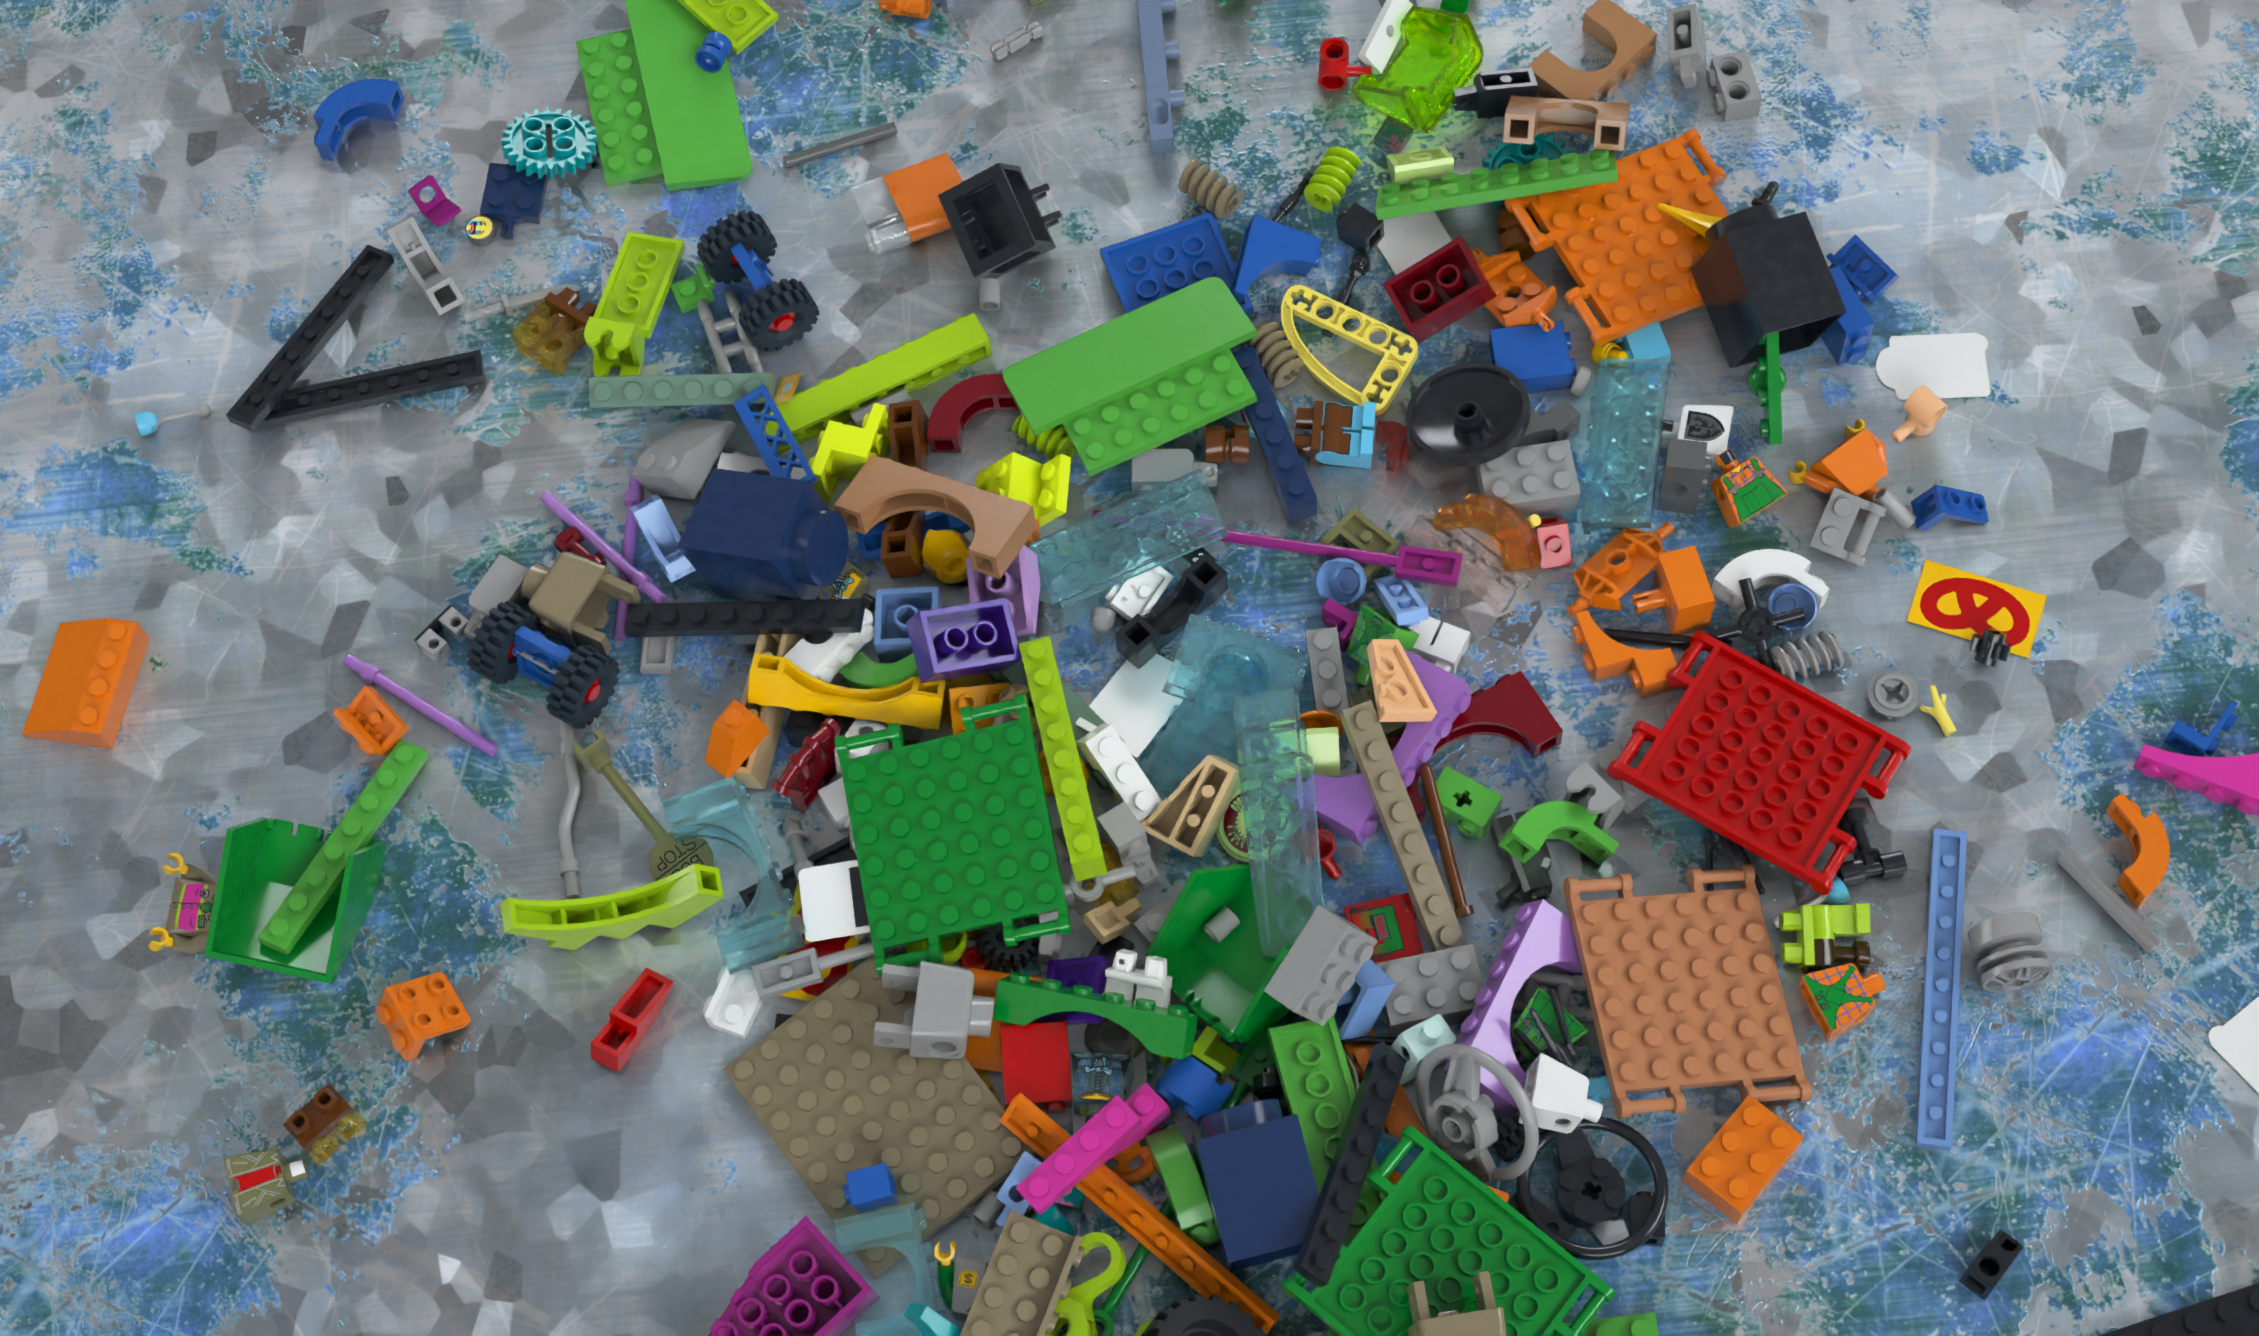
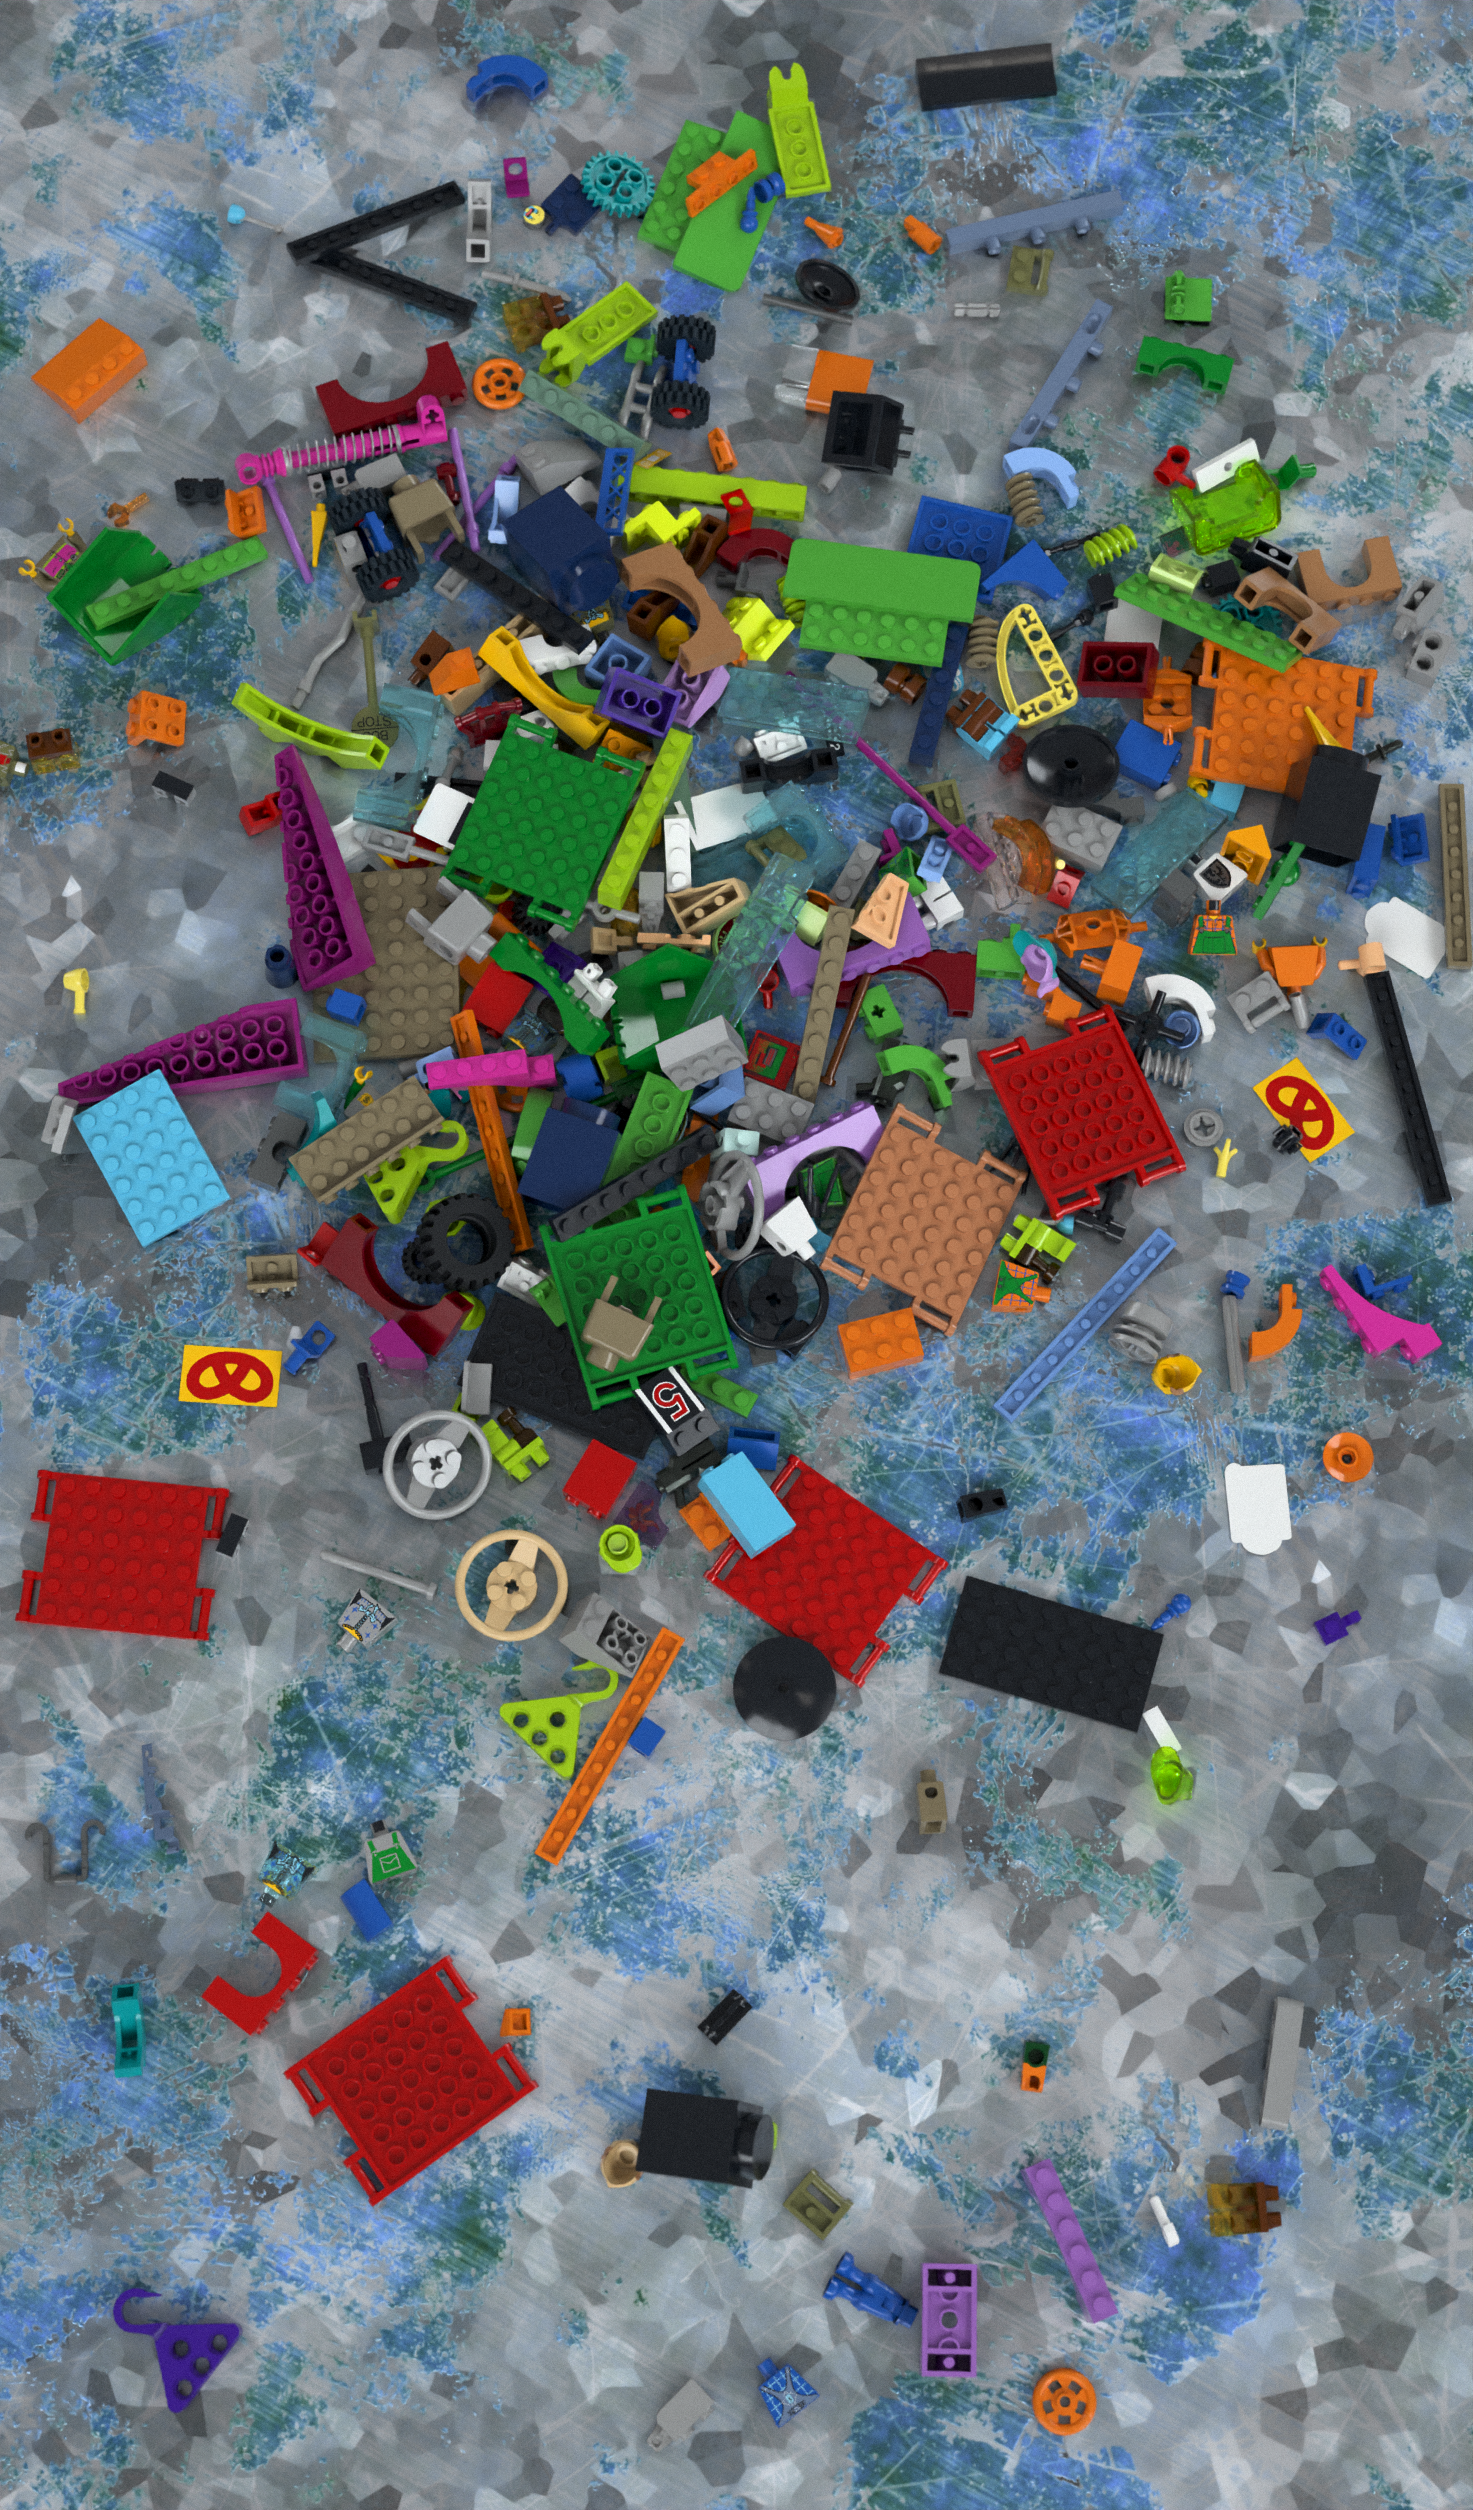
camera: 25 degrees right, 10 degrees up
none -> clear orange bar [107,493,149,528]
none -> black piece [151,770,197,808]
none -> black hinge [175,477,225,502]
none -> dark pink piece [235,395,447,485]
none -> dark blue plant [265,944,299,989]
none -> magenta wedge [274,745,376,992]
none -> yellow piece [311,503,328,567]
none -> dark red arch [315,341,468,443]
none -> light grey torso [334,531,368,588]
none -> reddish brown torso [408,630,455,689]
none -> orange plate [472,358,526,410]
none -> light nougat wing [637,933,711,955]
none -> orange bracket [685,148,758,218]
none -> orange hinge [707,427,738,472]
none -> dark grey bracket [715,562,765,604]
none -> red bracket [720,488,754,536]
none -> blue bar [740,187,758,233]
none -> olive plate [745,825,807,878]
none -> dark grey plate [748,1344,778,1368]
none -> black dish [795,259,860,314]
none -> orange cone [804,216,844,249]
none -> bright green hinge [976,923,1026,981]
none -> light blue arch [1002,447,1079,509]
none -> lavender hair [1013,929,1059,999]
none -> yellow hair [1151,1353,1202,1396]
none -> black brick [1201,559,1241,598]
none -> light orange slope [1220,824,1272,886]
none -> blue wheel [1220,1270,1251,1299]
none -> black plate [1363,971,1452,1208]
none -> dark tan plate [1438,784,1473,969]

